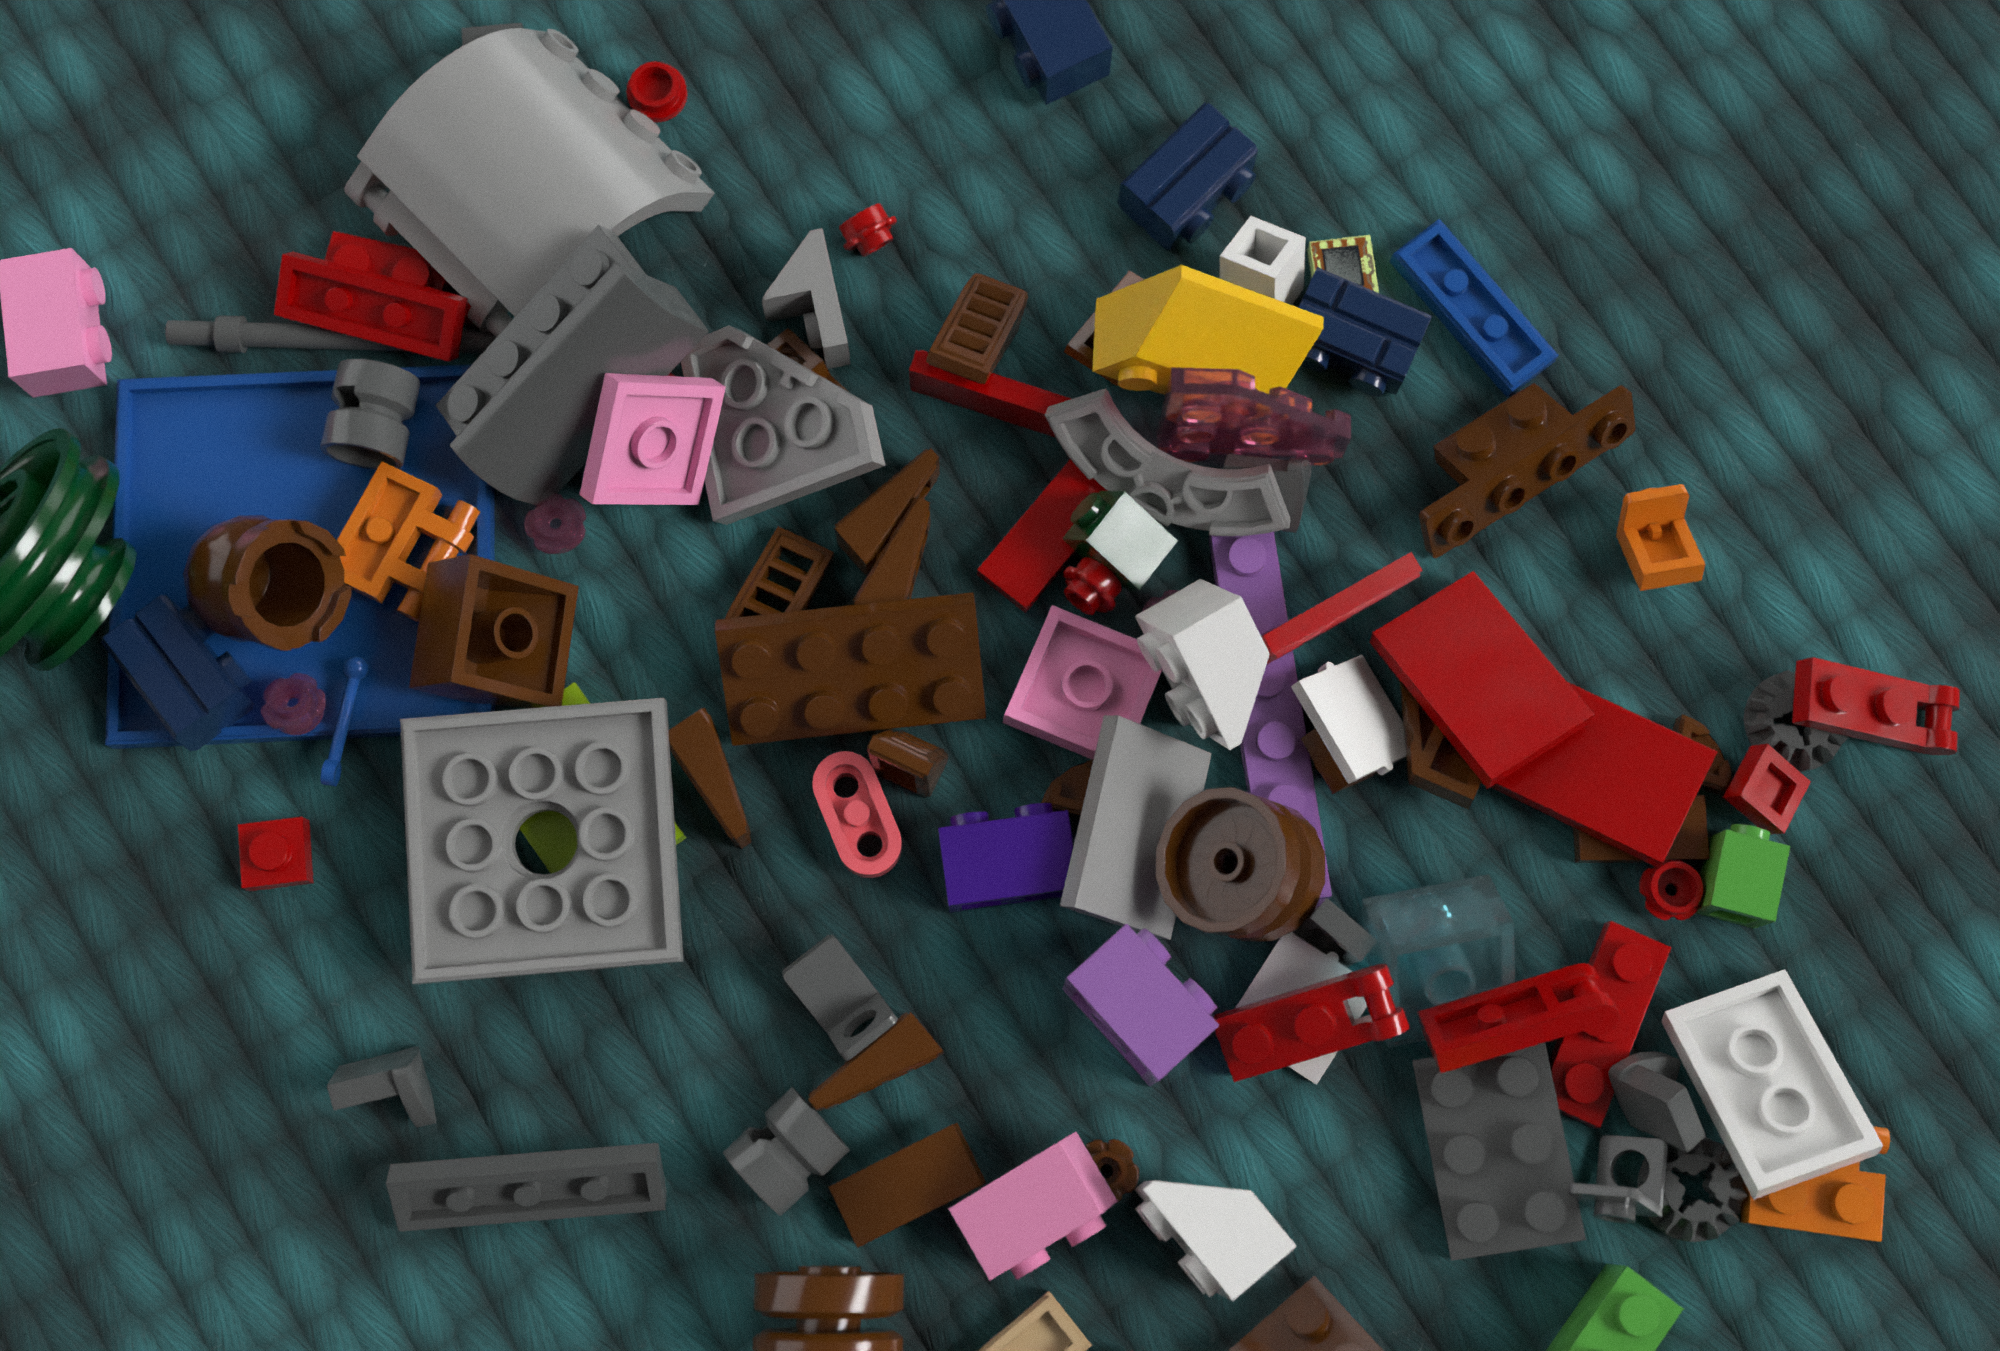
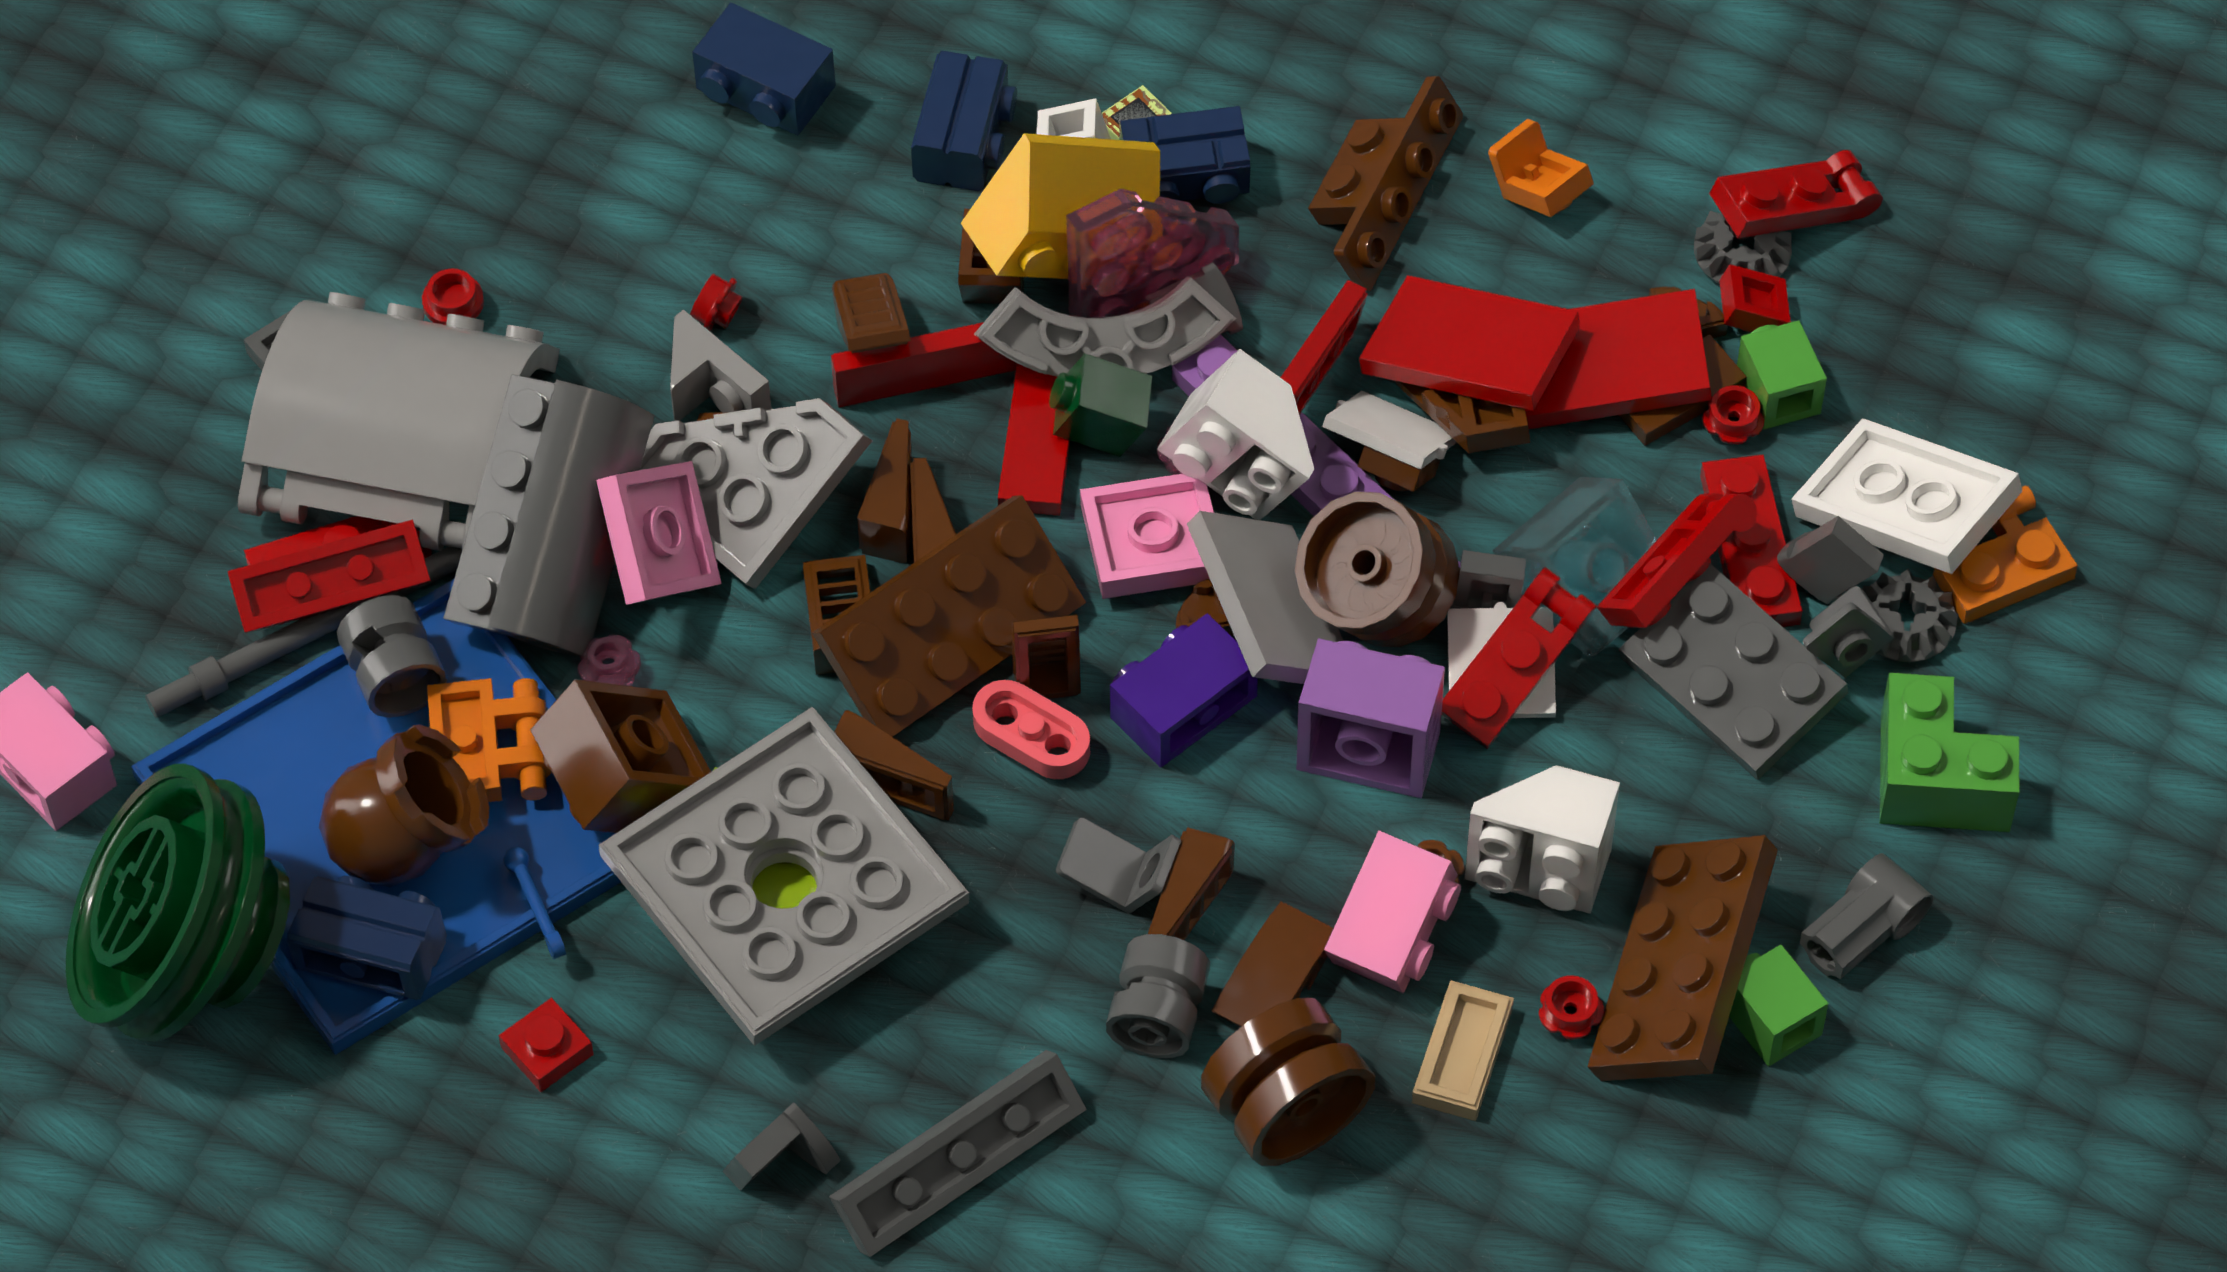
camera: 30 degrees left, 20 degrees down
clear pink plate [261,673,326,735] -> none
red plate [1063,557,1122,615] -> none
blue tile [1389,219,1559,398] -> none

